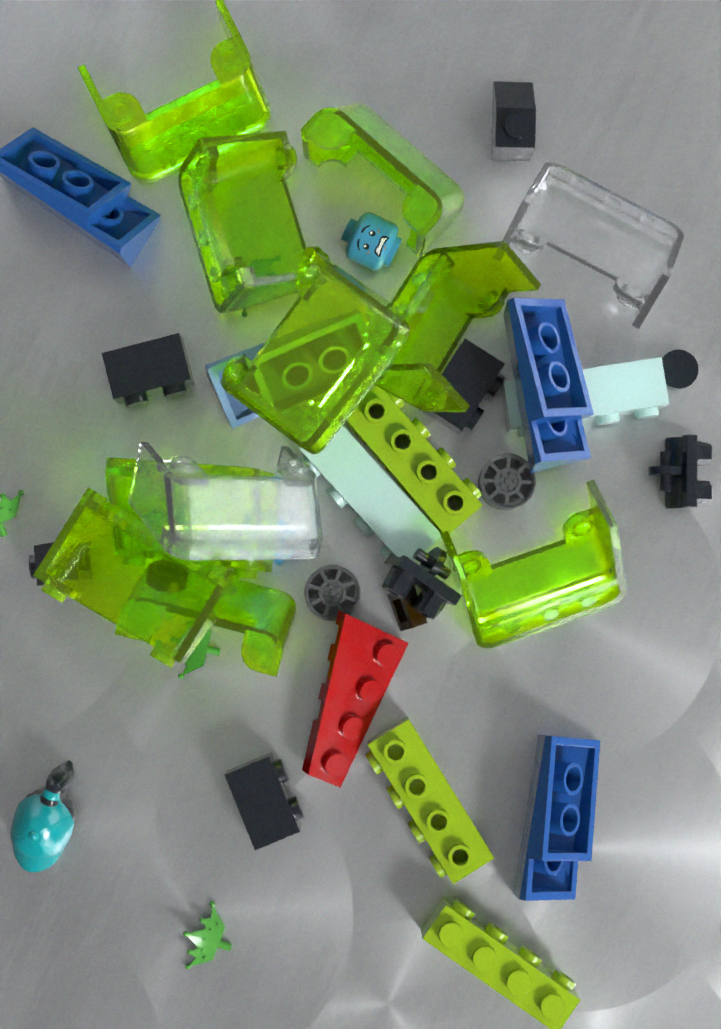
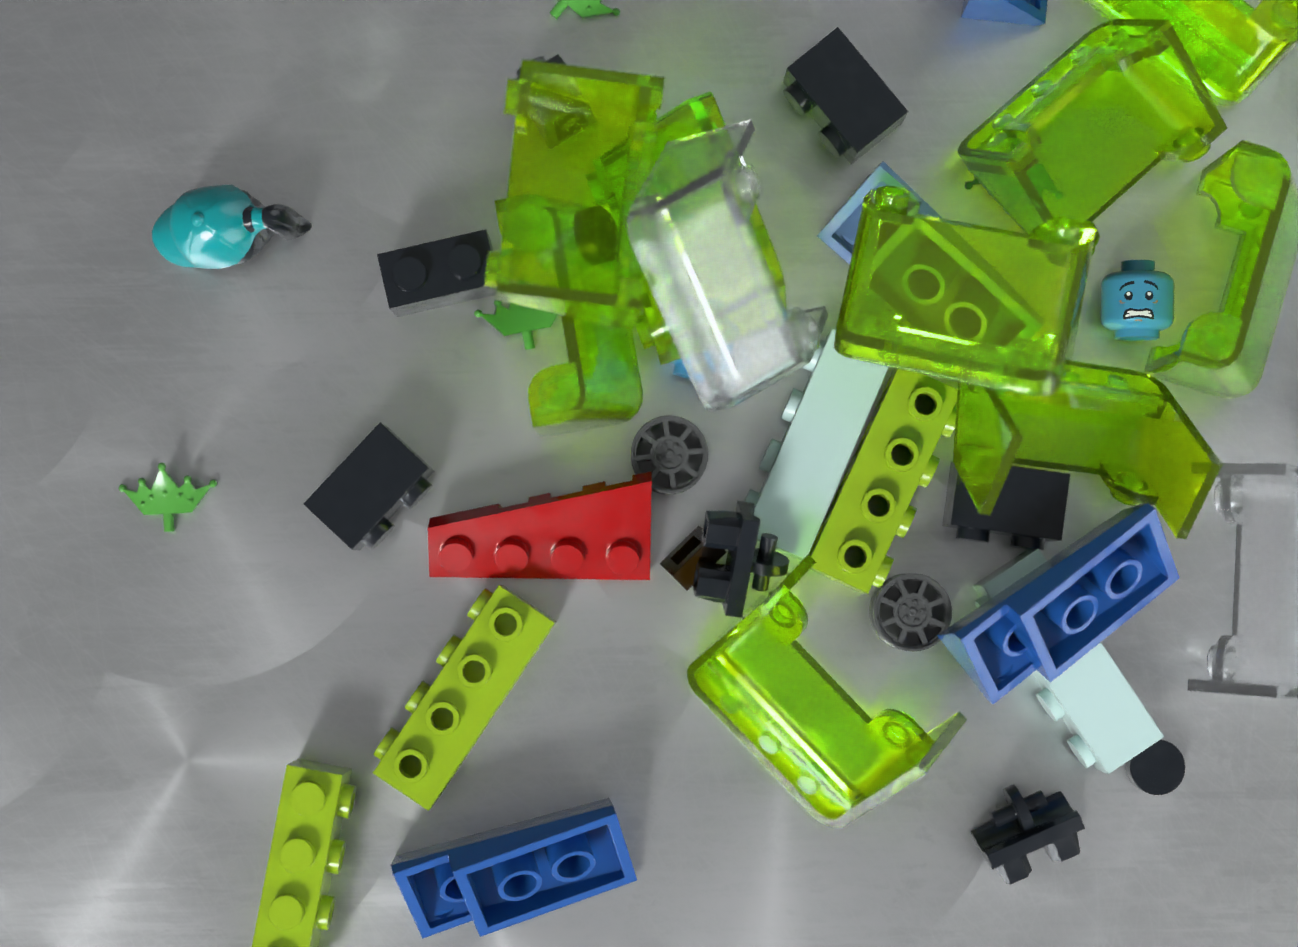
camera: 65 degrees right, 0 degrees up
none -> black brick [377,229,503,317]

